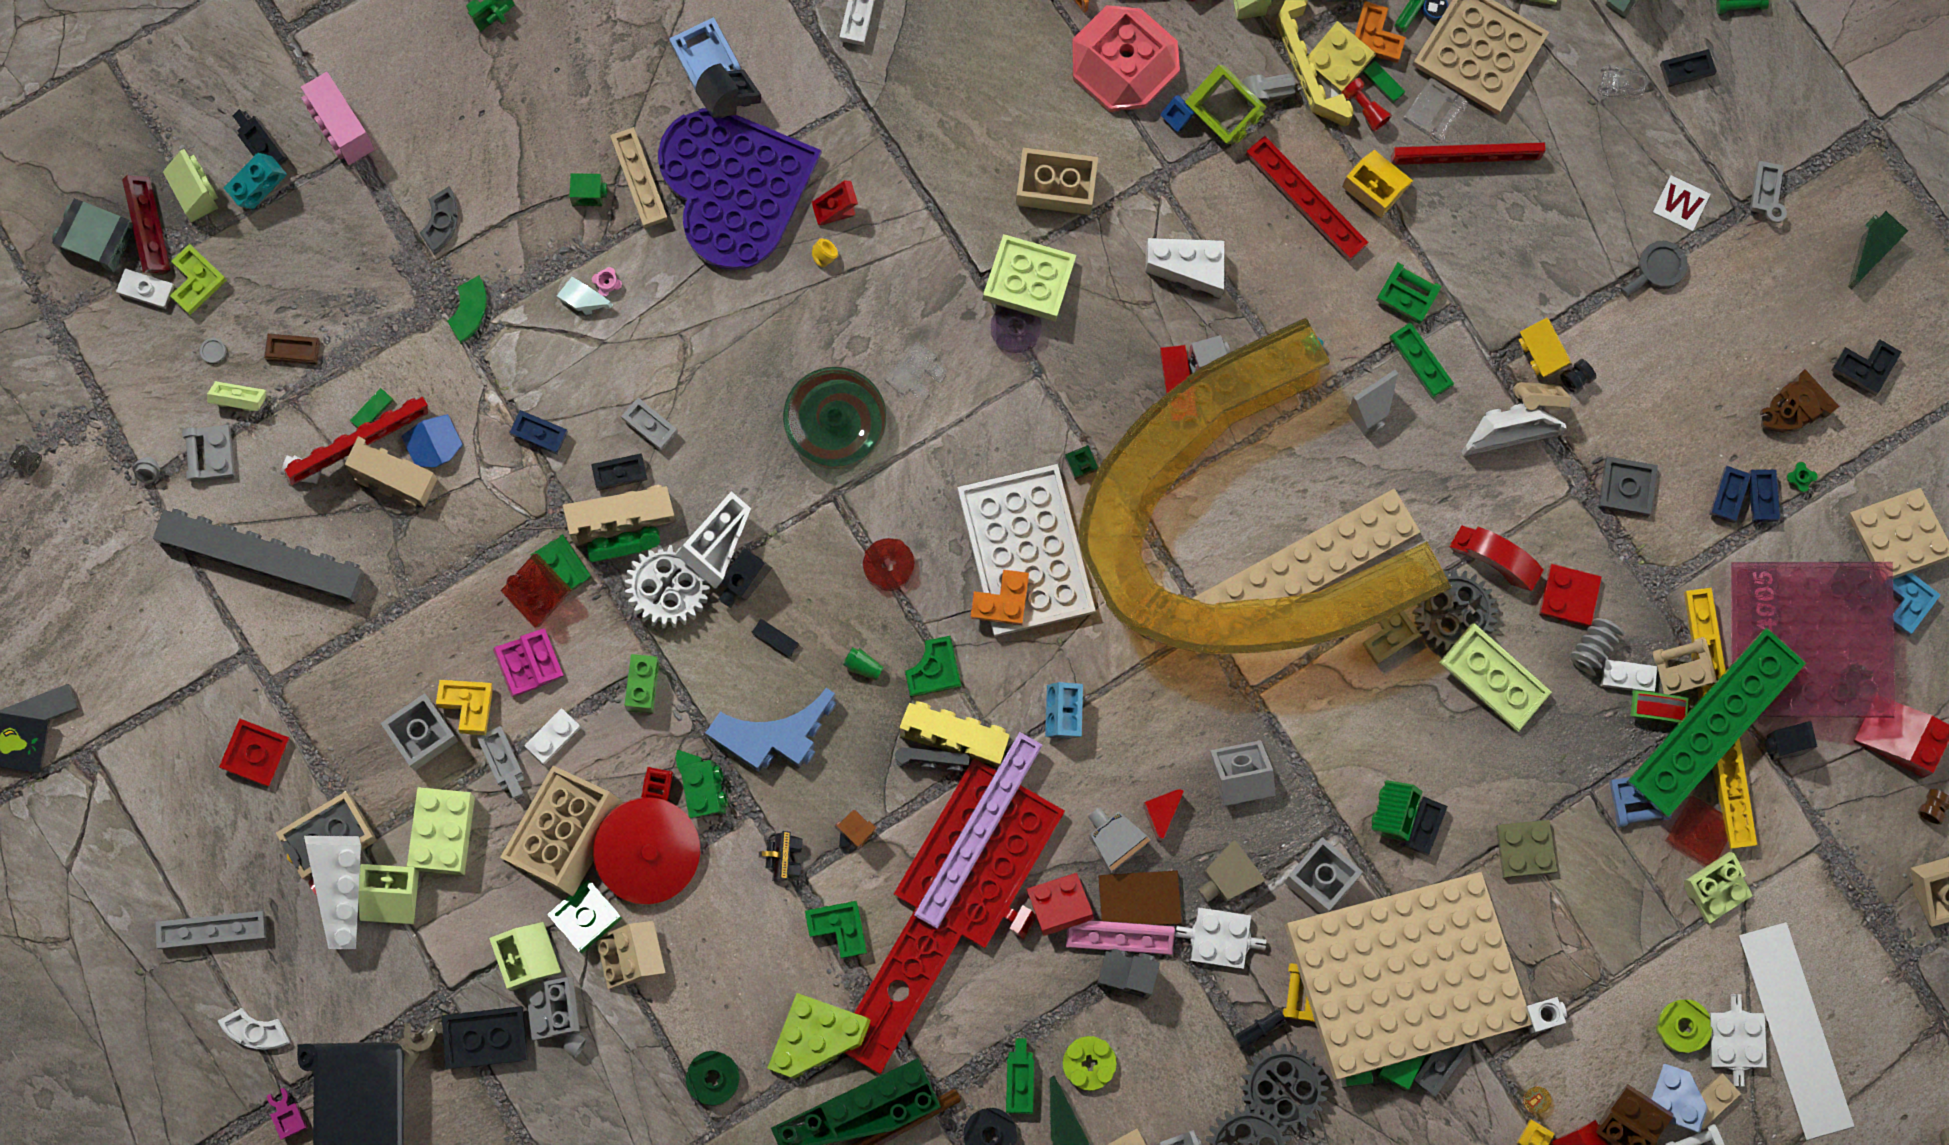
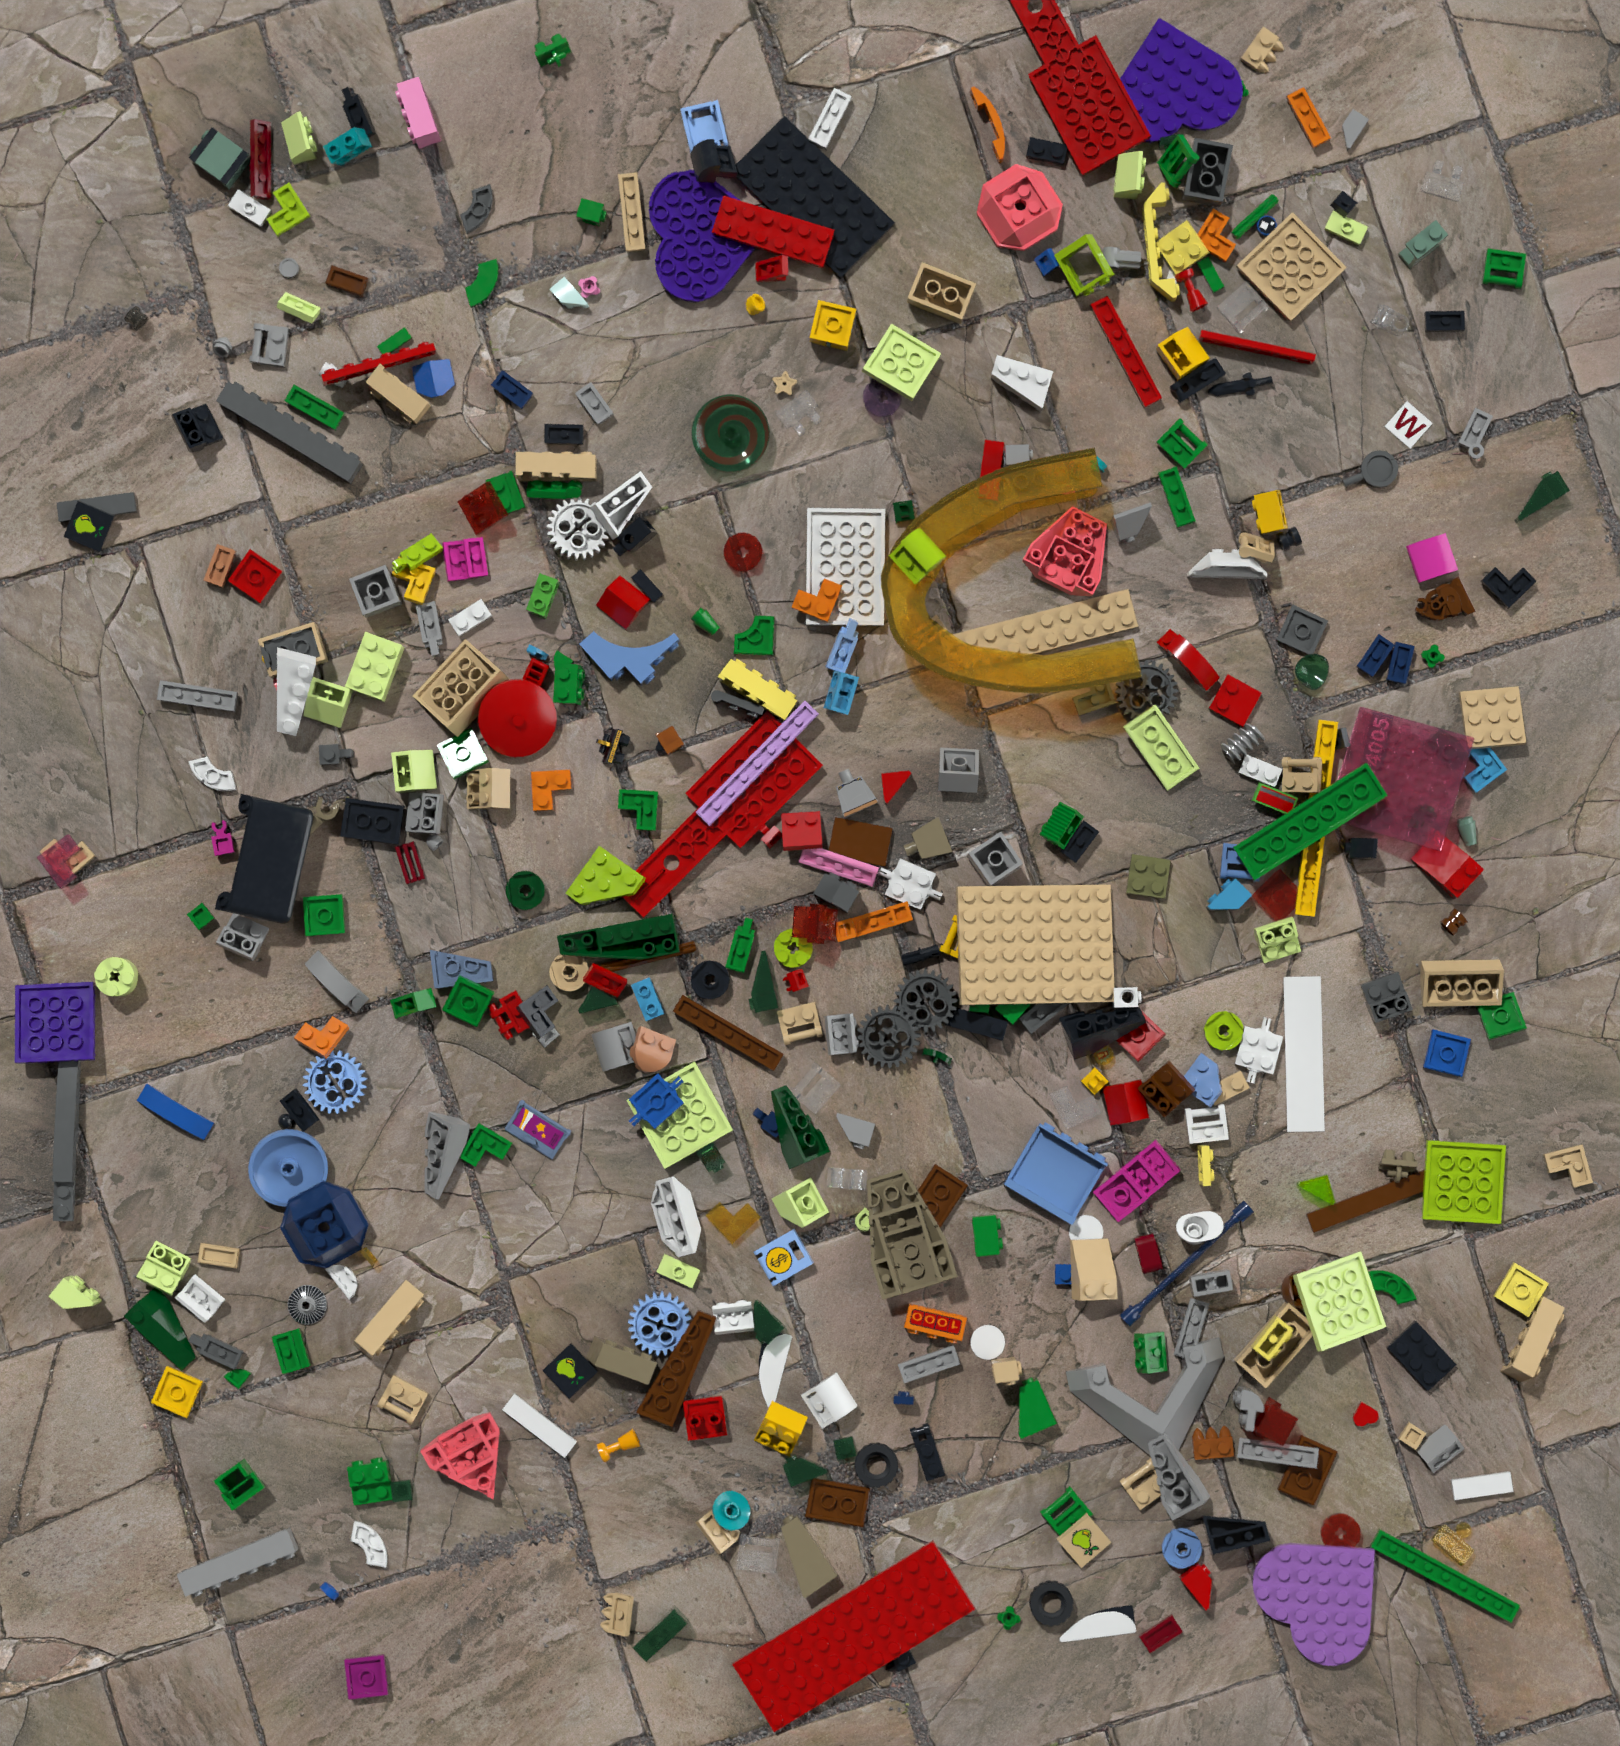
camera: 25 degrees right, 10 degrees up
none -> black brick [172,404,223,452]
none -> nougat plate [204,544,237,588]
none -> green plate [284,384,345,431]
none -> dark grey plate [319,744,354,765]
none -> lime plate [392,533,443,574]
none -> dark red tile [395,841,426,884]
none -> dark azure tile [527,644,548,661]
none -> orange plate [531,770,572,811]
none -> red slope [596,575,651,630]
none -> red plate [712,195,835,268]
none -> black plate [736,116,895,279]
none -> tan plate [772,371,797,396]
none -> red tile [783,968,809,992]
none -> clear red plate [792,904,838,944]
none -> yellow container [809,300,856,351]
none -> light blue hinge [825,618,858,673]
none -> orange slope [833,901,913,942]
none -> lime brick [889,528,947,585]
none -> black slope [945,1008,1008,1041]
none -> coral wedge [1022,506,1107,596]
none -> black wedge [1059,1007,1146,1060]
none -> red plate [1116,1010,1166,1062]
none -> black plate [1169,357,1226,403]
none -> dark azure slope [1206,879,1252,910]
none -> black sword [1208,372,1273,396]
none -> clear green helmet [1295,654,1329,690]
none -> black plate [1335,727,1351,751]
none -> dark grey brick [1360,971,1413,1023]
none -> dark pink slope [1406,533,1458,583]
none -> sand green cone [1456,816,1477,846]

